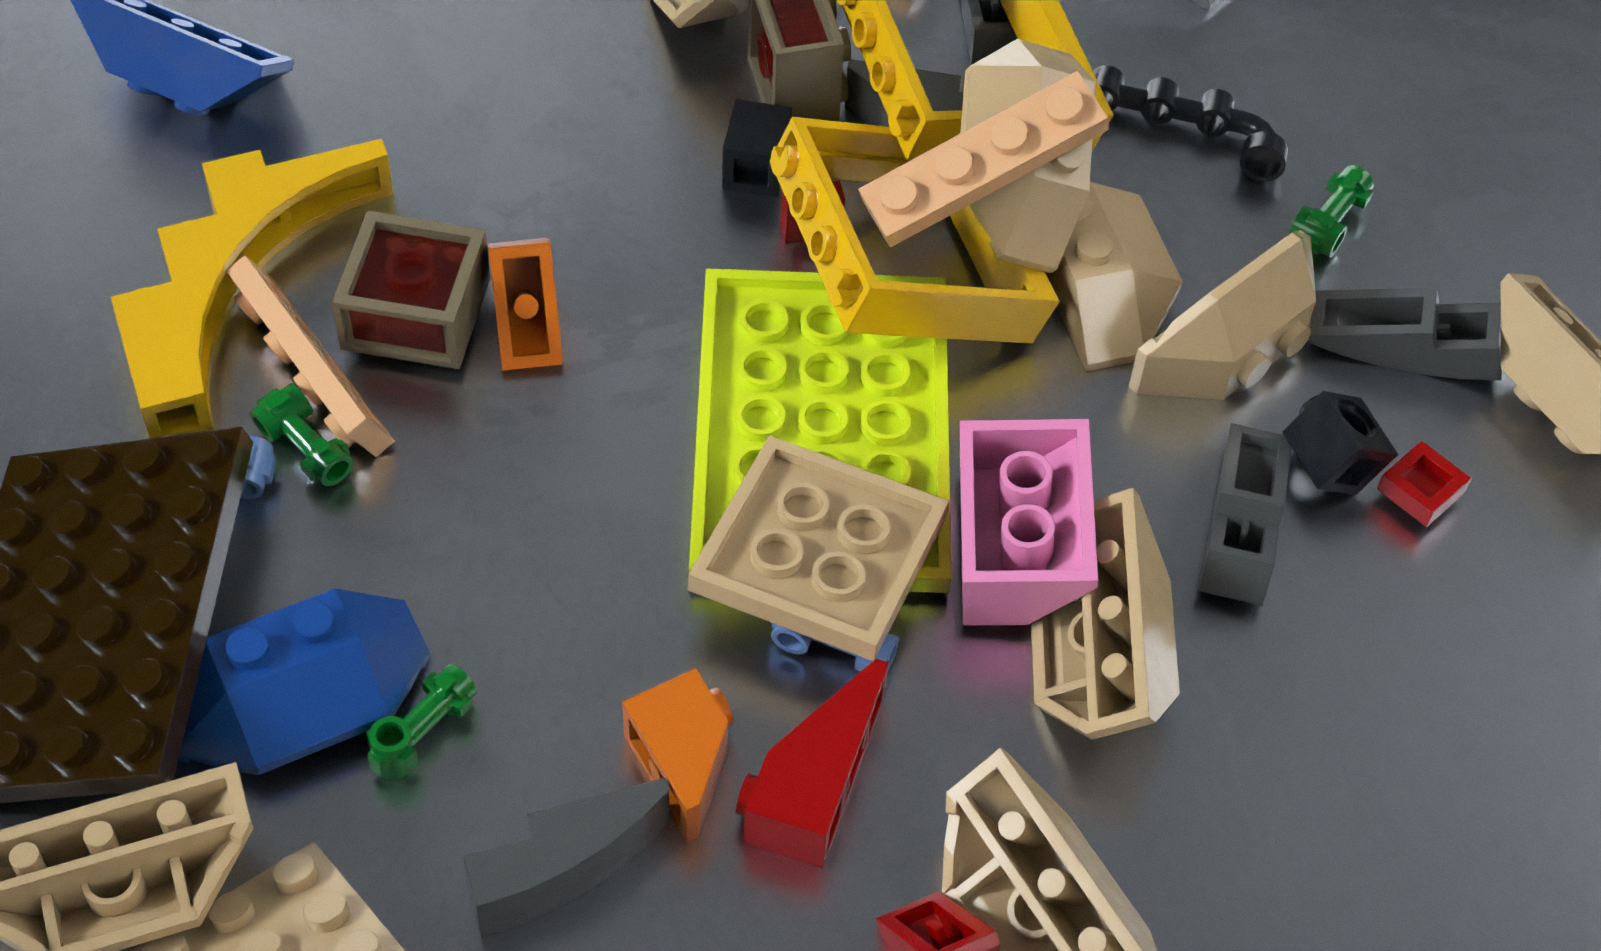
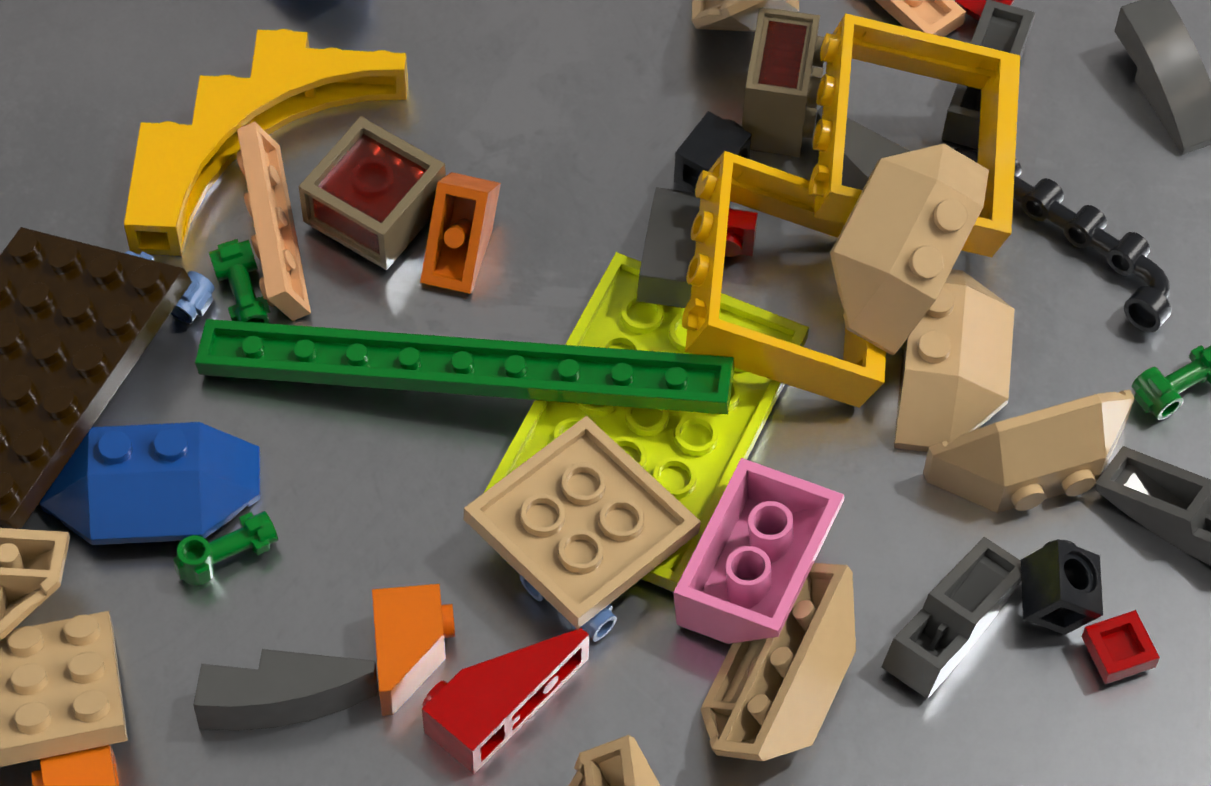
camera: 25 degrees right, 5 degrees up
light nougat plate [858,71,1109,248] -> none
none -> green plate [195,319,734,415]
none -> dark grey slope [637,187,700,308]

